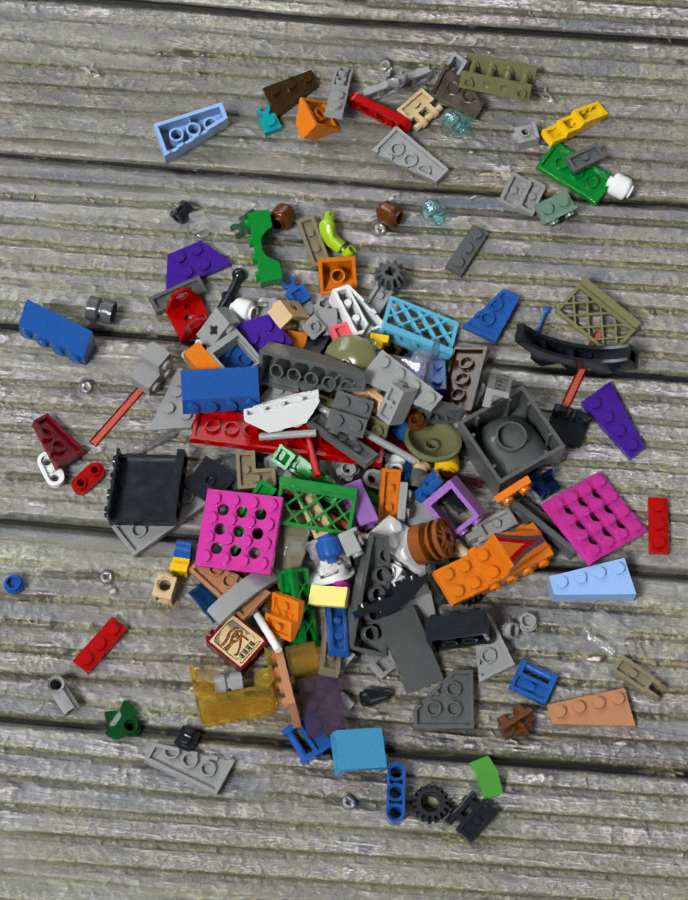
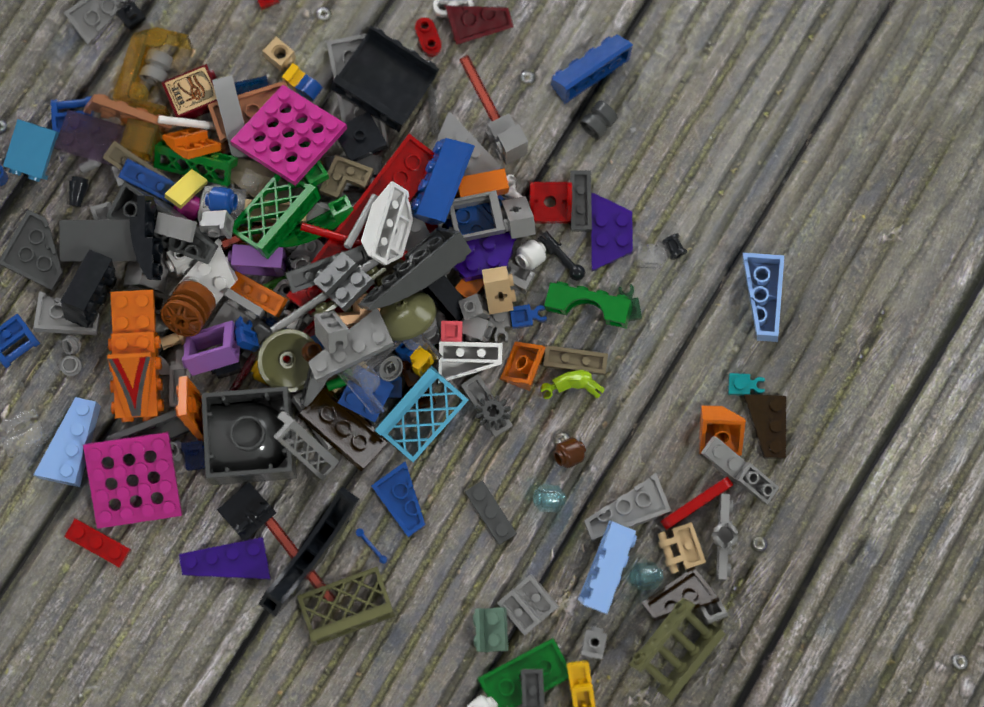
camera: 115 degrees right, 10 degrees up
reddish brown head [270,203,296,230] -> none
none -> light grey slope [154,212,197,243]
none -> light blue wedge [578,520,637,614]

